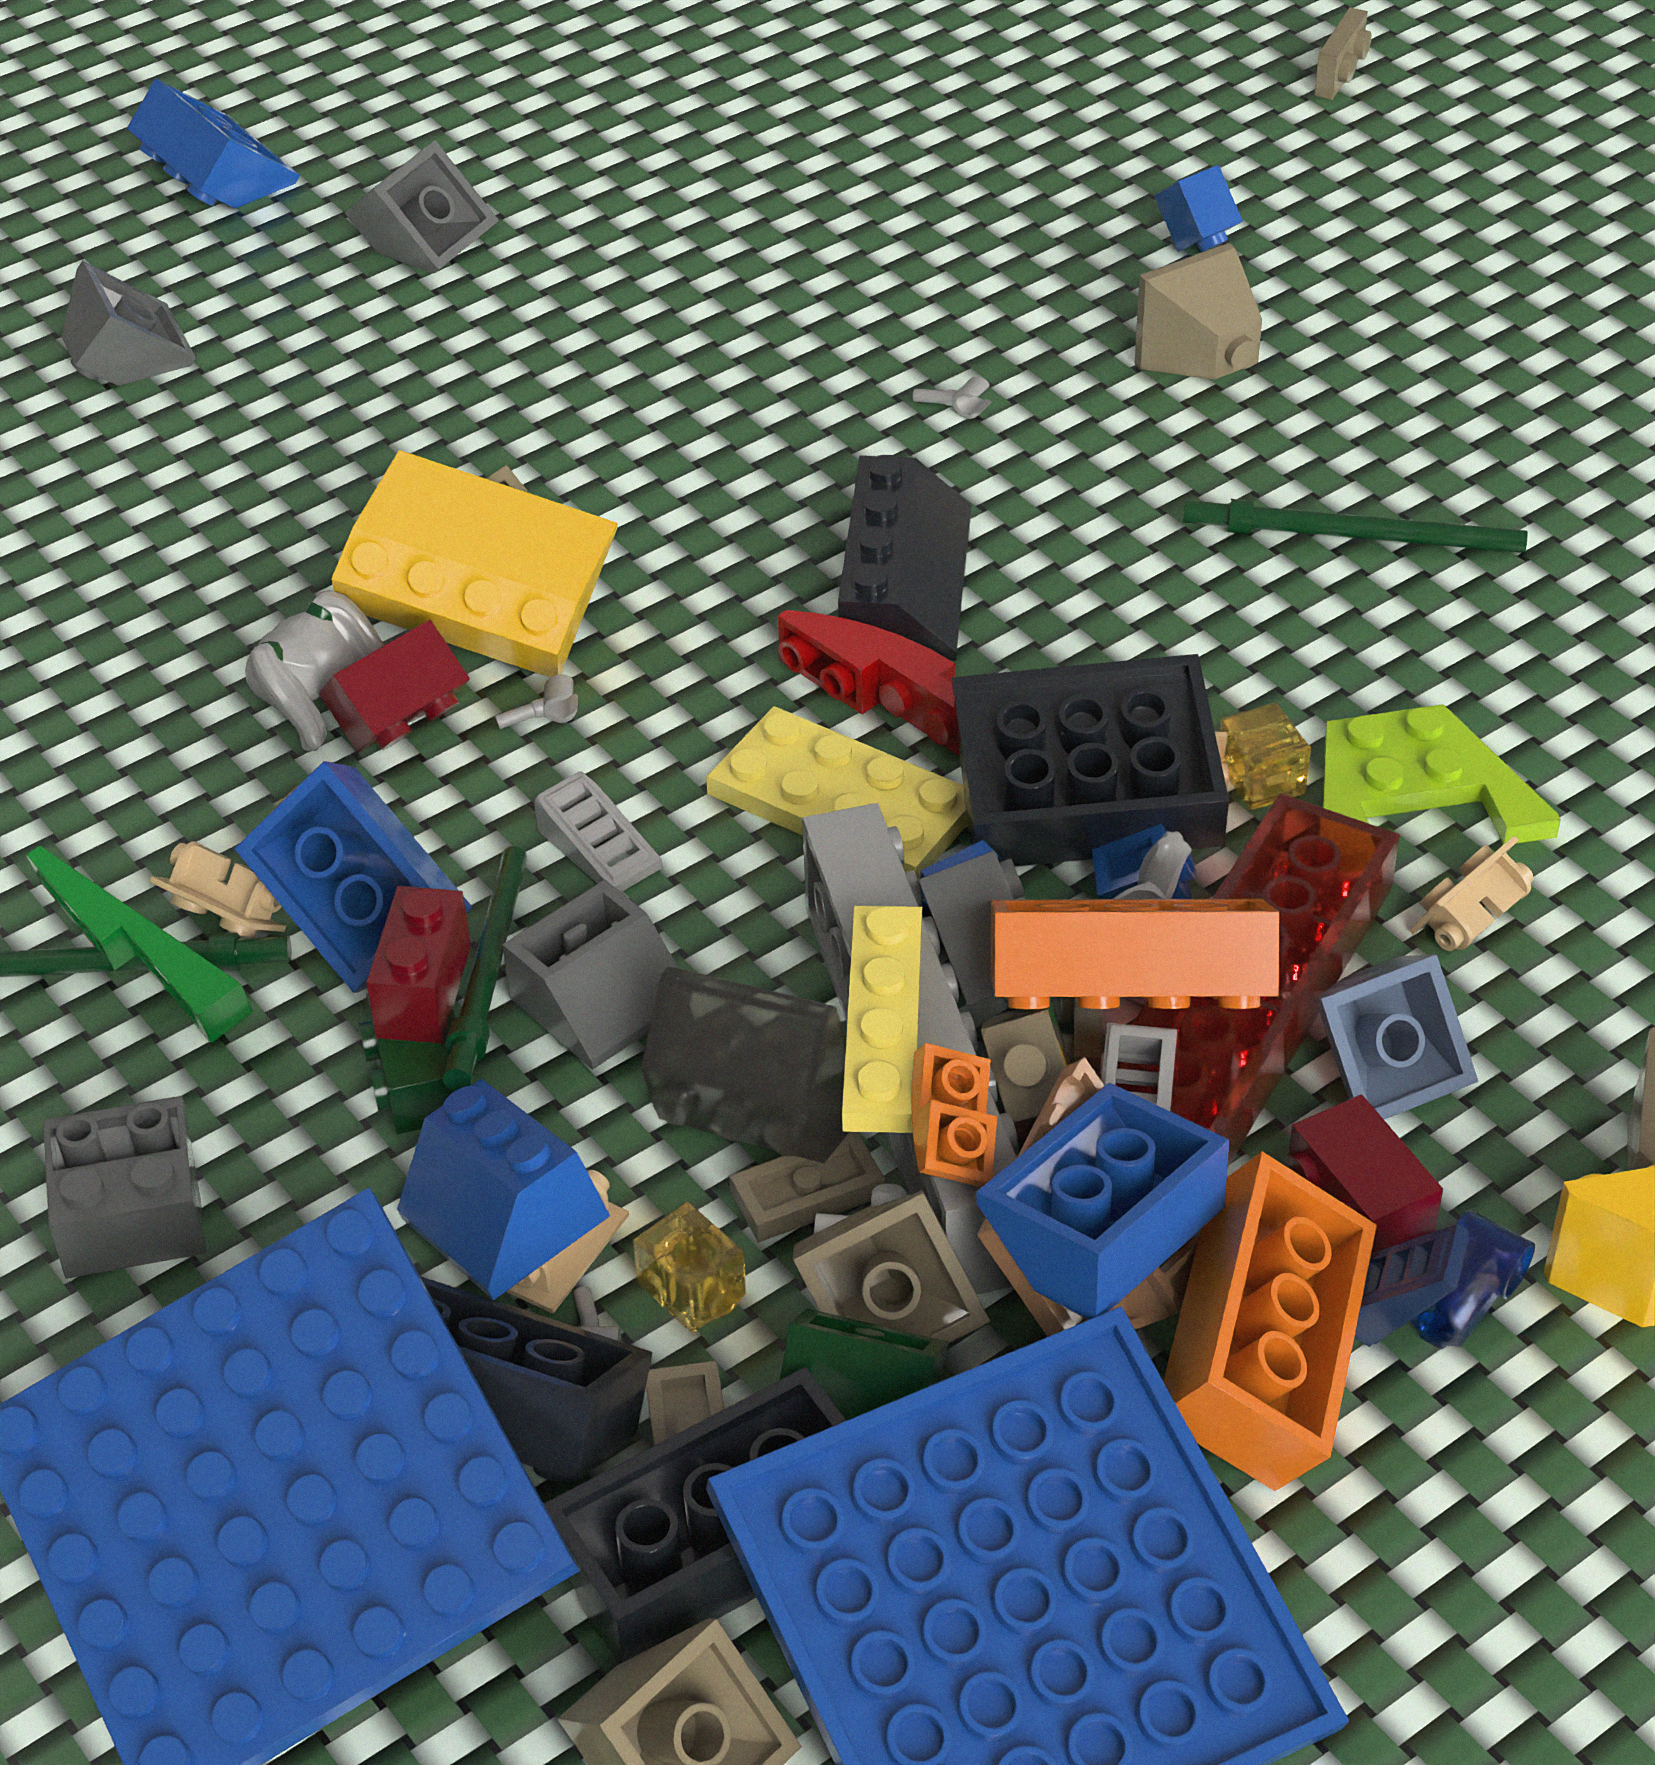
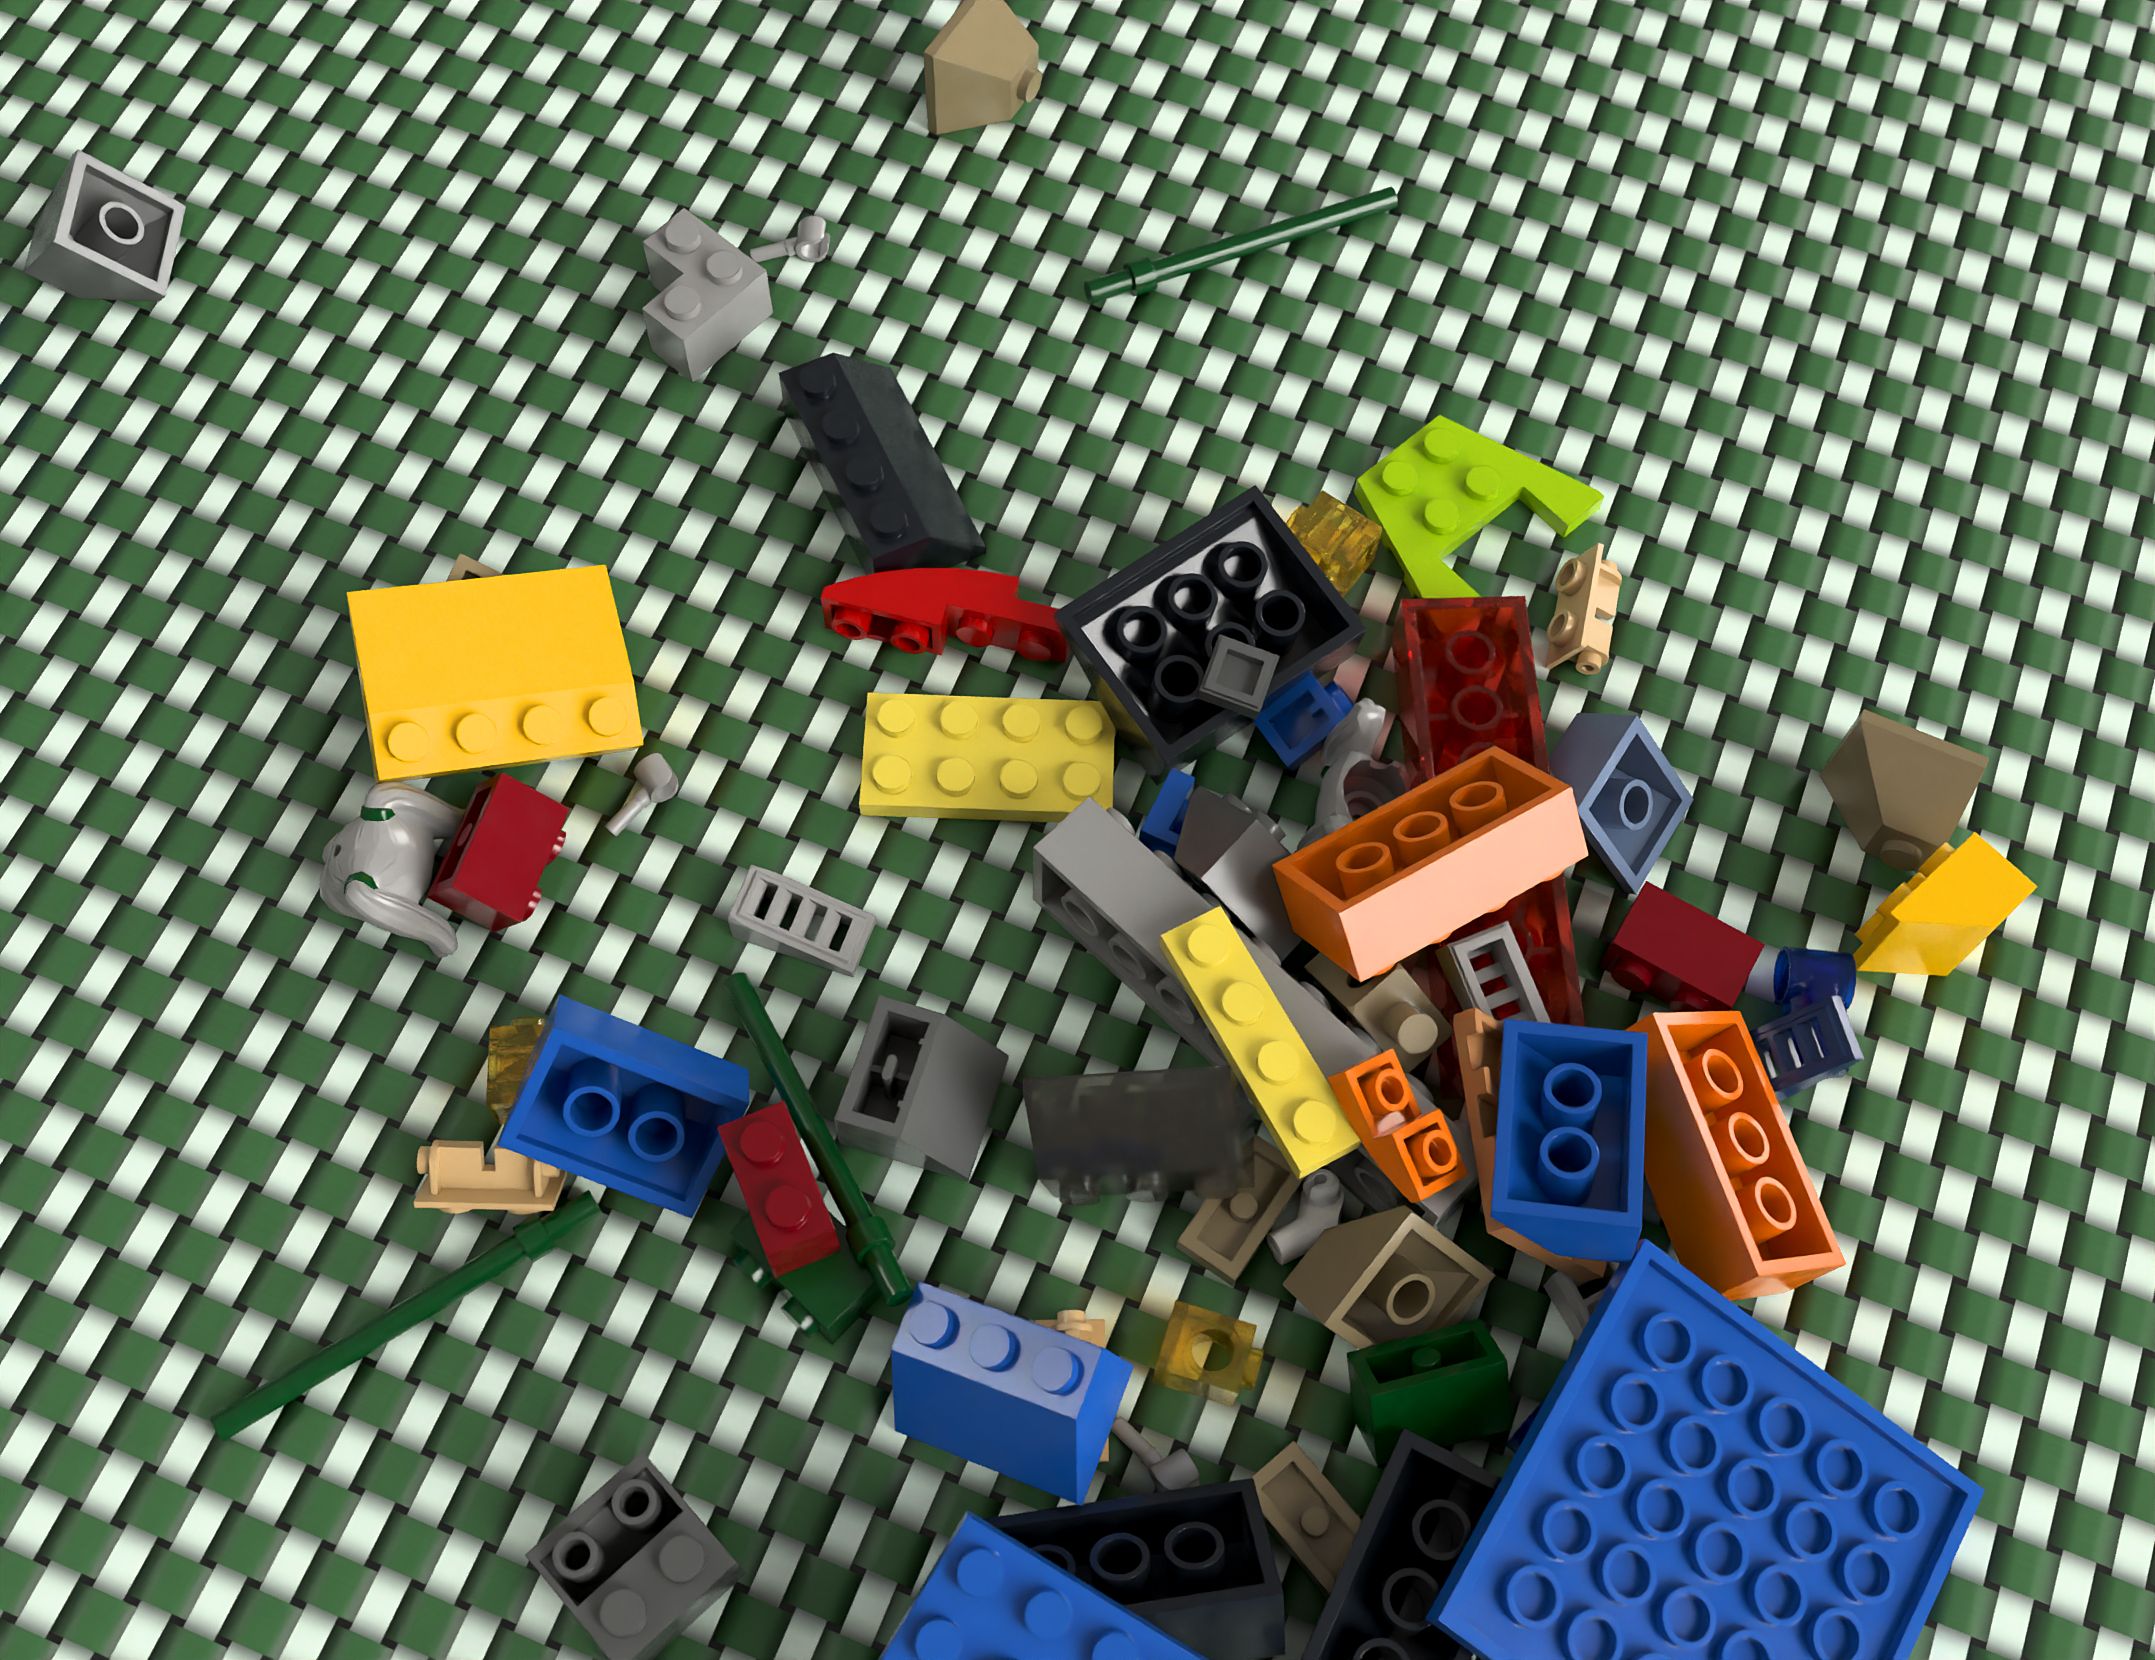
camera: 35 degrees left, 20 degrees up
green slope [26,845,253,1043] -> none
none -> light grey brick [642,208,773,383]
none -> dark grey tile [1196,634,1279,720]

